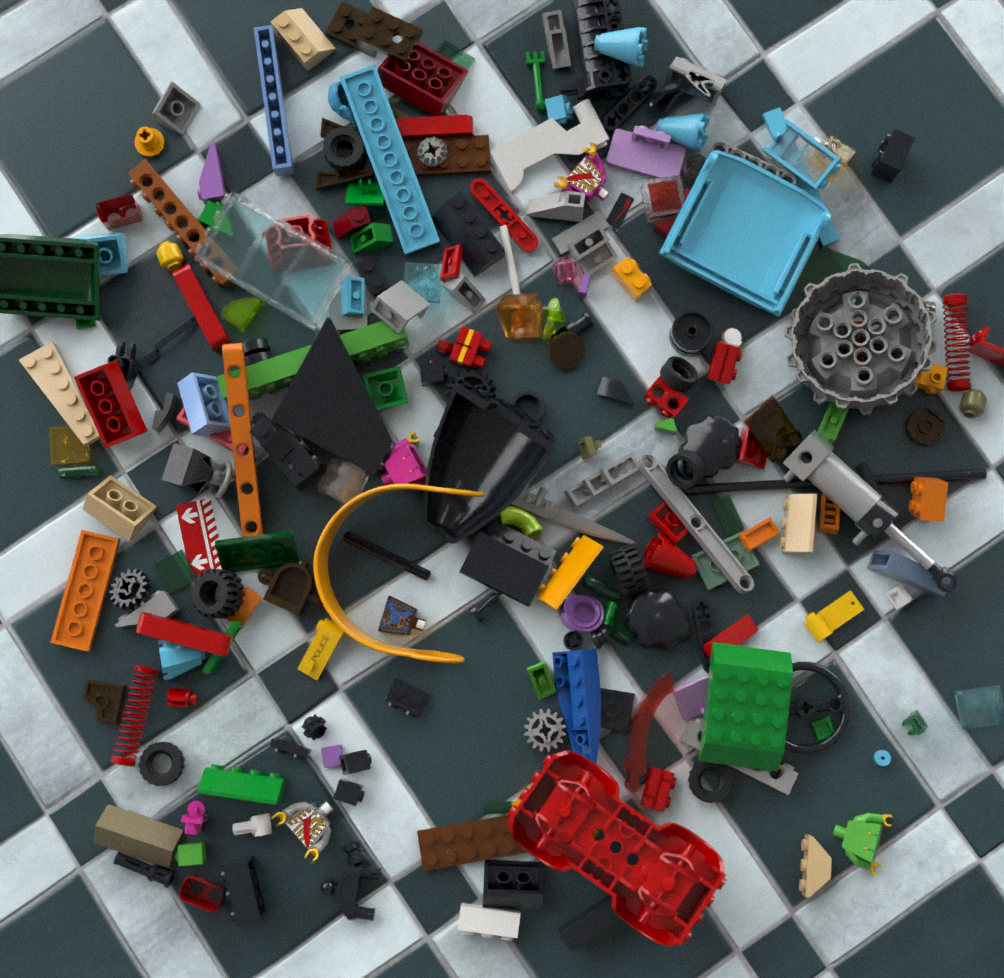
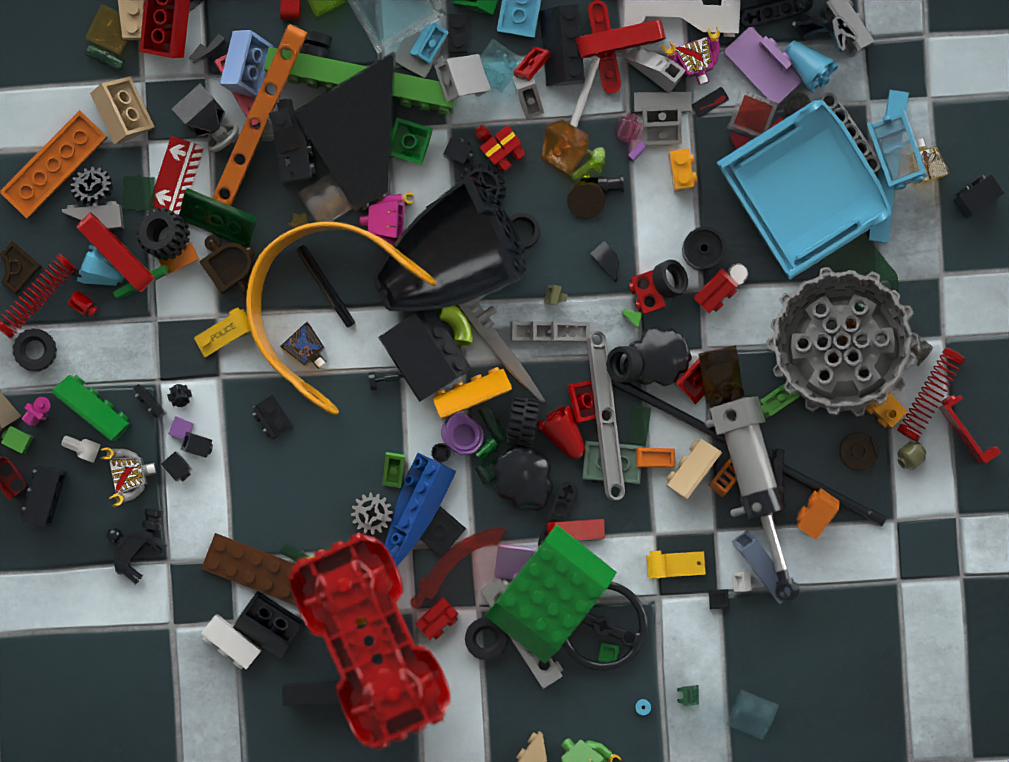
camera: 30 degrees right, 5 degrees up
black wheel [589,626,612,650] -> none
none -> clear yellow piece [289,212,309,228]
none -> red beam [576,20,666,58]
none -> black tile [708,589,729,609]

